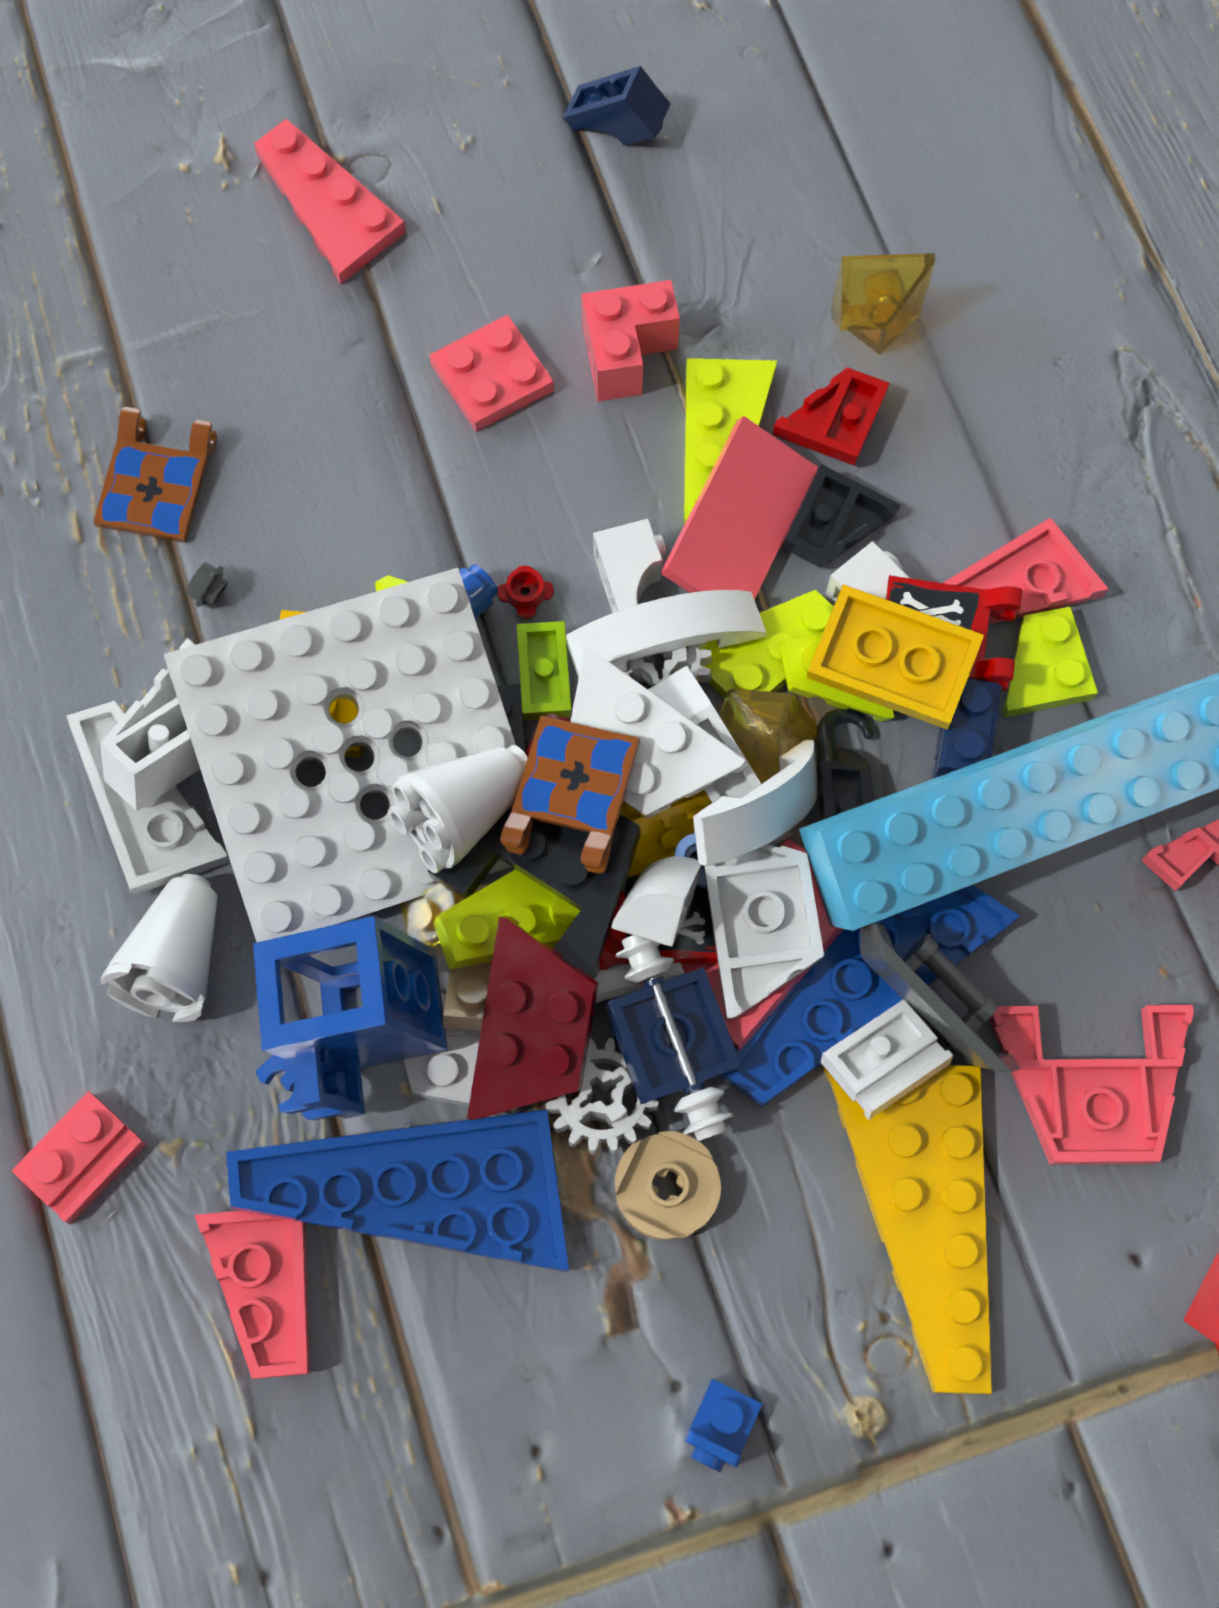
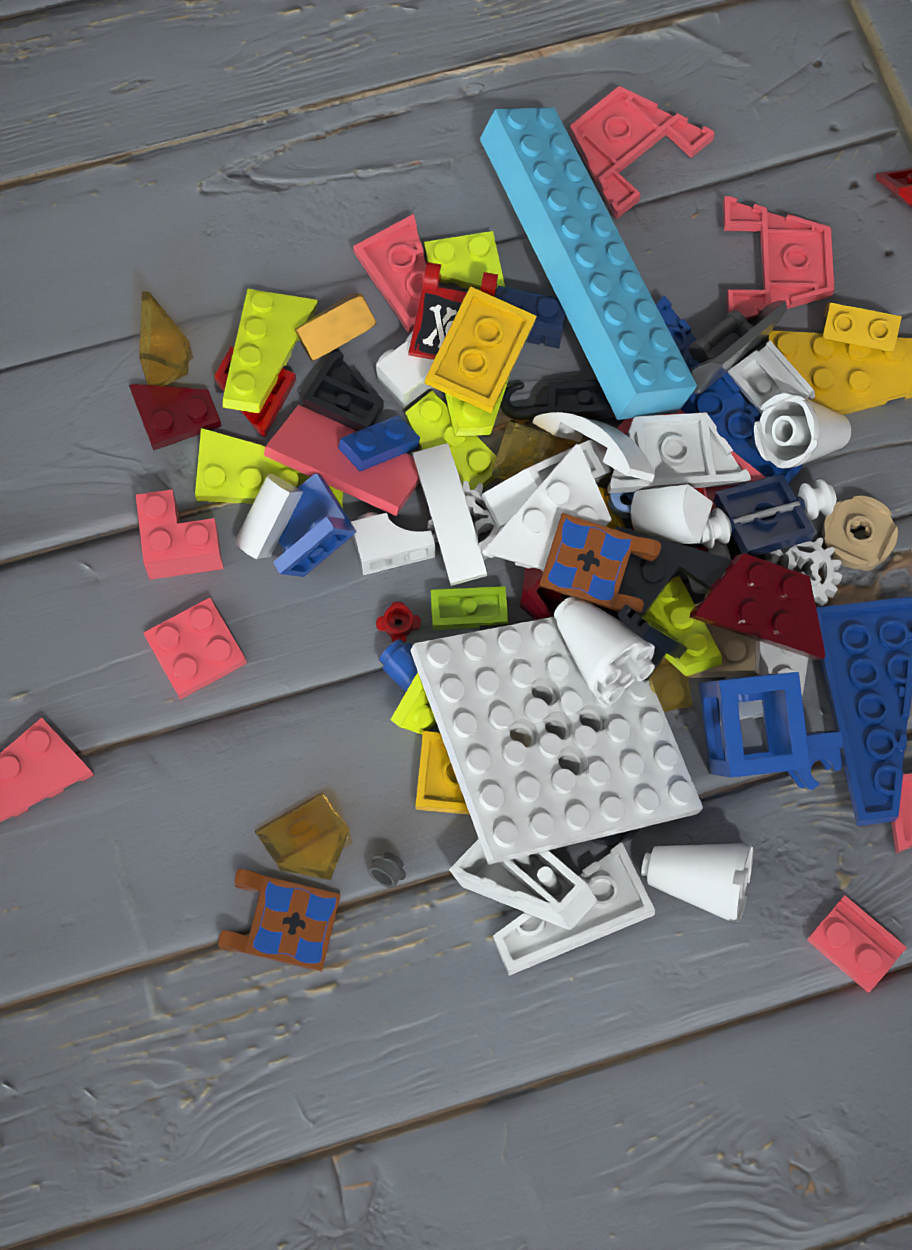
camera: 90 degrees left, 0 degrees up
none -> dark red wing [129,384,222,451]
none -> neon yellow wing [223,289,318,413]
none -> white brick [235,474,303,559]
none -> clear yellow slope [255,792,352,880]
none -> blue bracket [273,474,357,577]
none -> slope [294,293,377,361]
none -> blue plate [338,415,420,472]
none -> black tile [617,604,688,659]
none -> white cone [754,393,851,468]
none -> yellow bracket [823,303,902,352]

